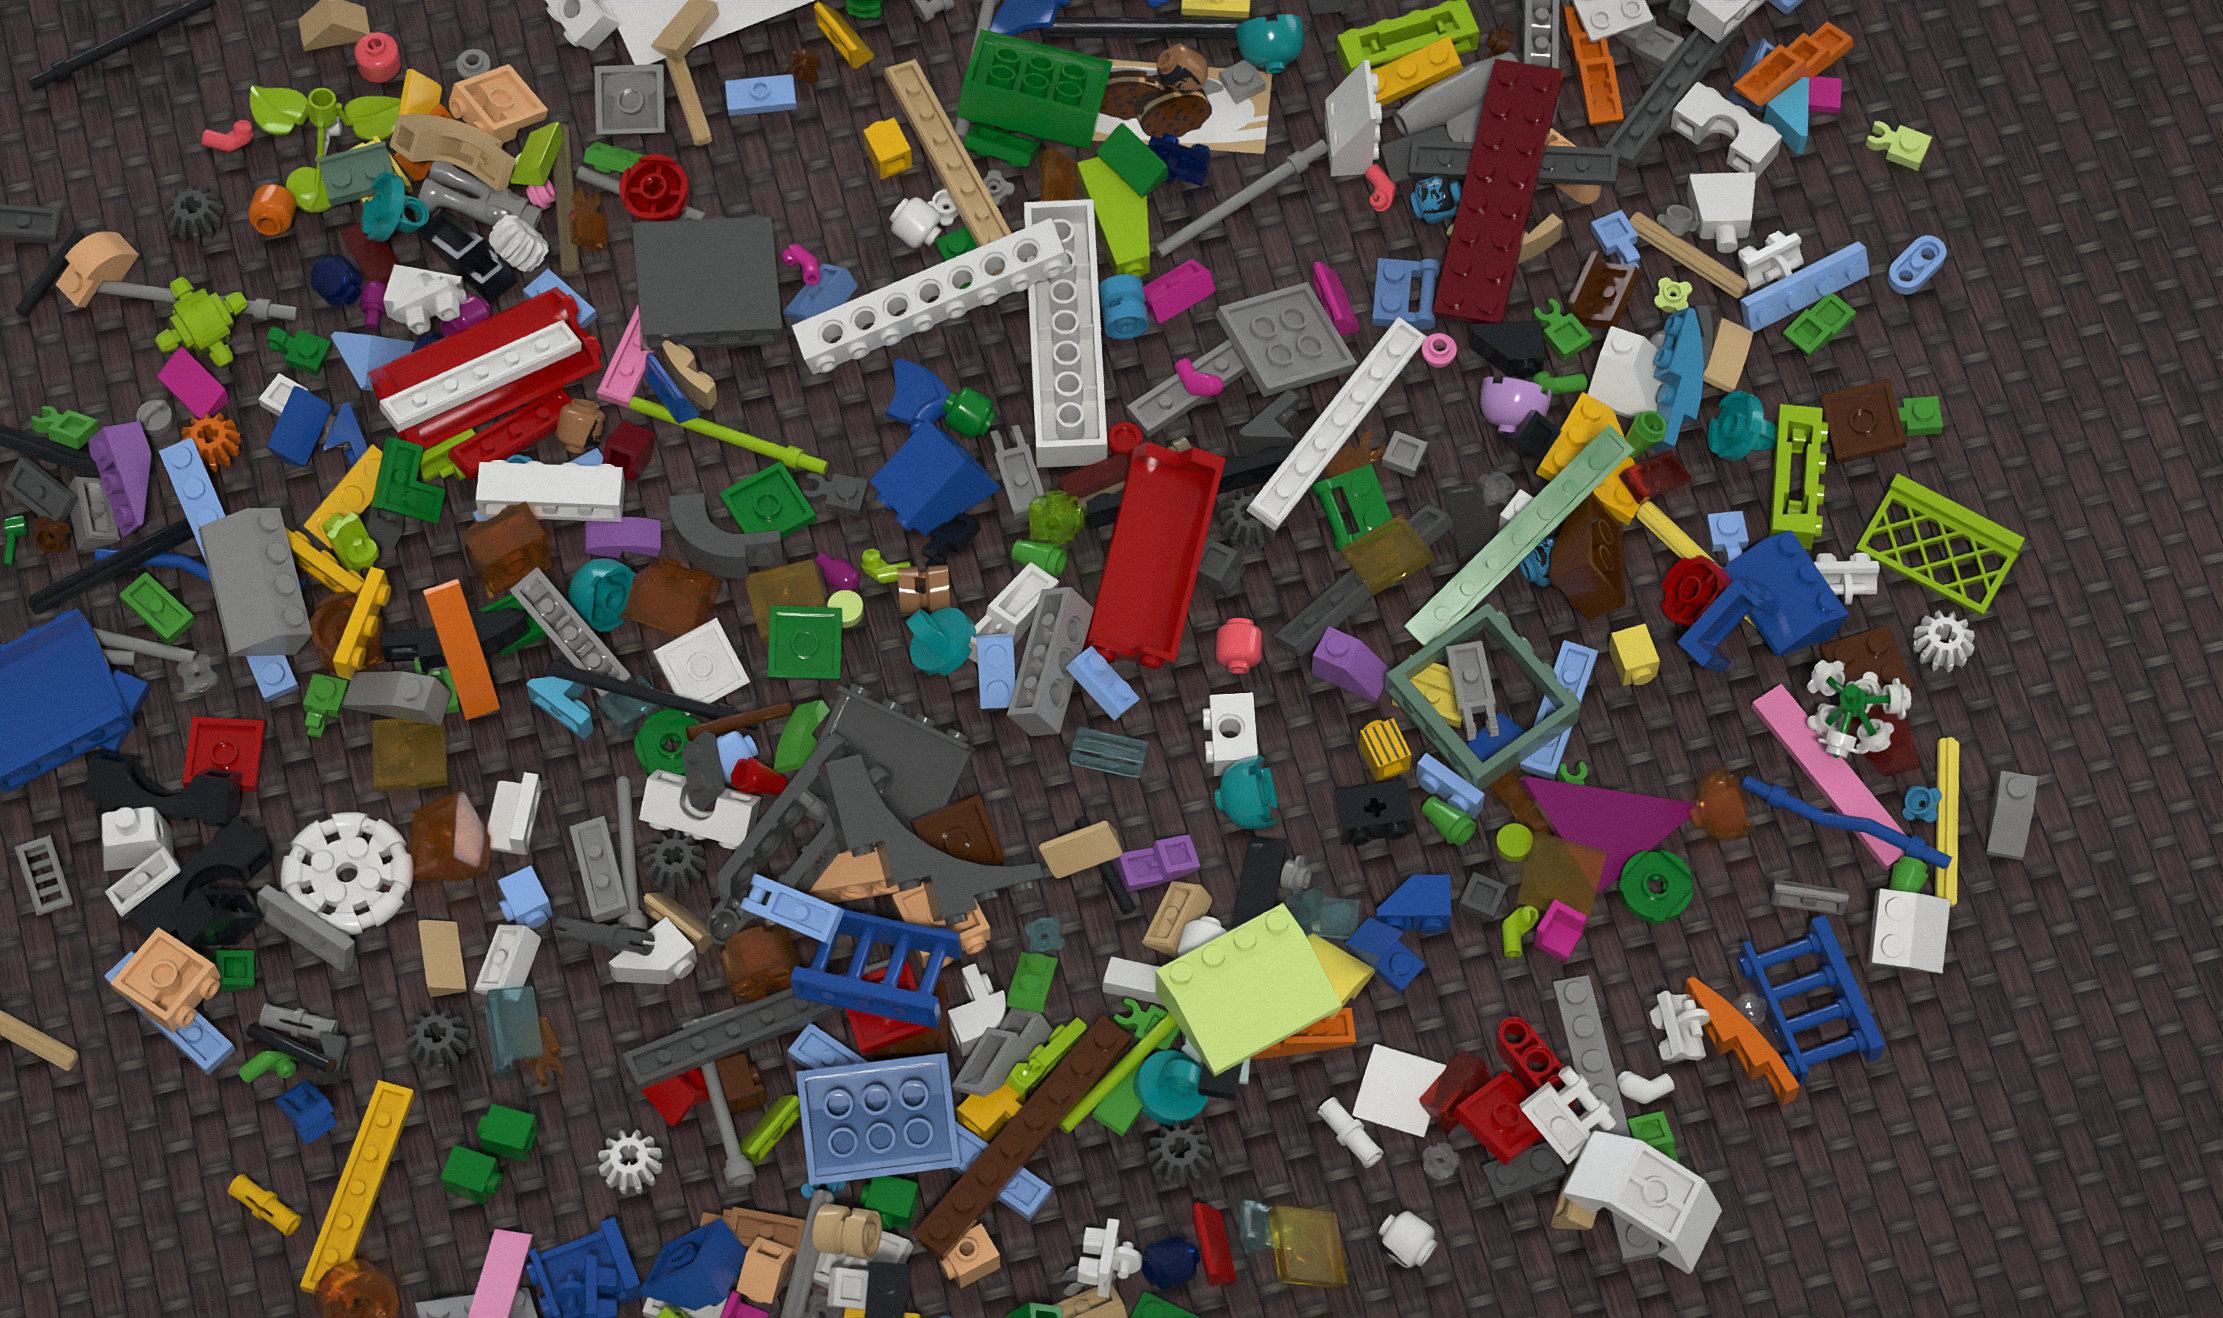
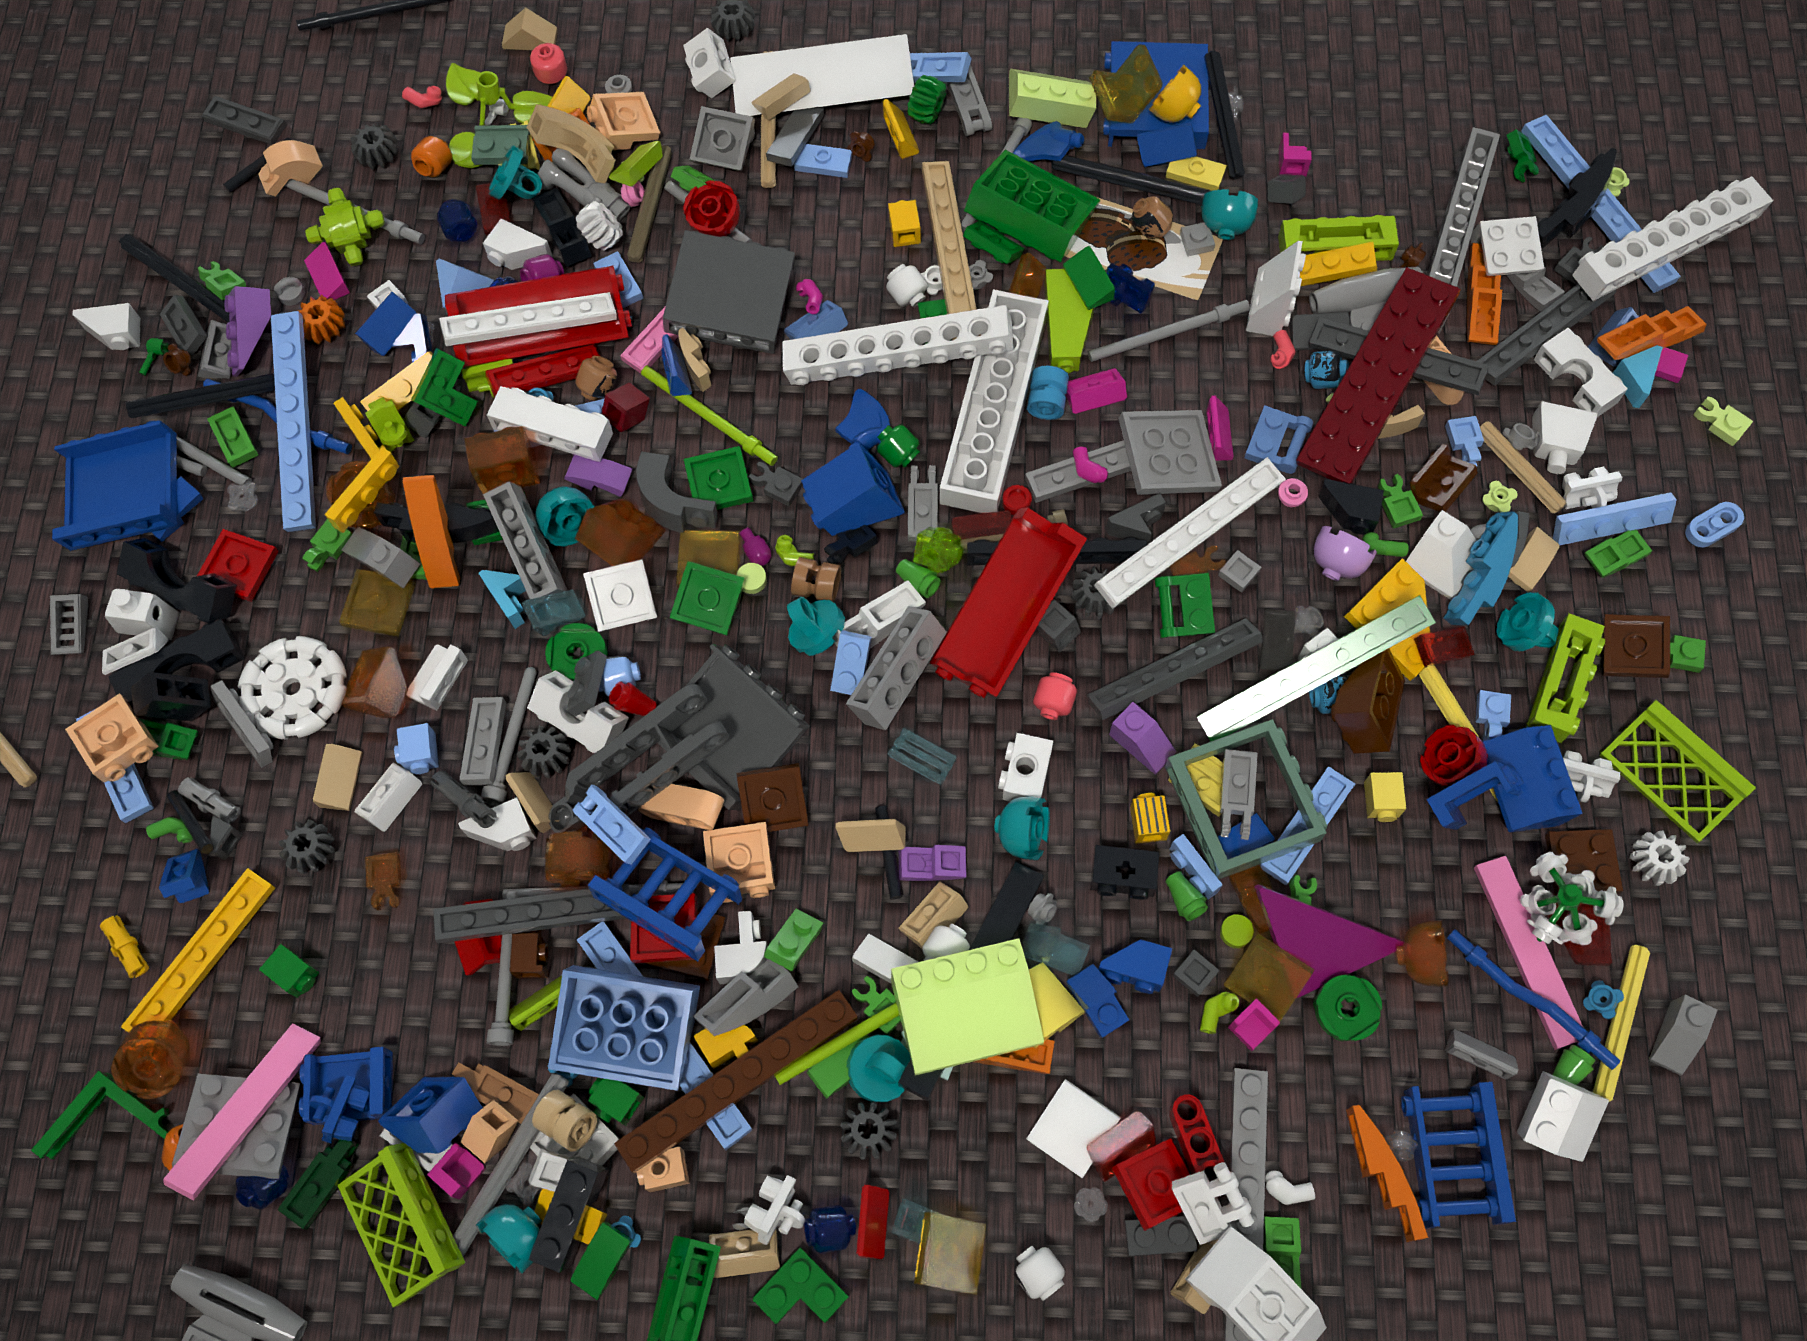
camera: 20 degrees right, 5 degrees up
light grey slope [198,508,312,657] -> none
green plate [266,327,332,376] -> none
magenta cylinder [360,280,387,329] -> none
white hips [393,272,467,335] -> none
green brick [477,1104,539,1163] -> none
clear light blue panel [484,986,543,1073] -> none
black bar [546,661,759,731] -> none
clear orange plate [569,188,608,251] -> none
white gear [599,1129,663,1195] -> none
reddish brown bar [686,701,792,741] -> none
bright green slope [774,699,830,773] -> none
dark grey arch [818,754,1043,926] -> none
lime hinge [1005,1017,1087,1097] -> none
clear light blue plate [1024,917,1065,954] -> none
light blue plate [1066,646,1140,721] -> none
white pin [1317,1097,1384,1168] -> none
clear yellow tile [1340,514,1435,595] -> none
black panel [1499,410,1562,460] -> none
bright green cone [1625,410,1667,458] -> none
white hips [1650,991,1710,1062] -> none
none -> dark grey tile [766,107,824,166]

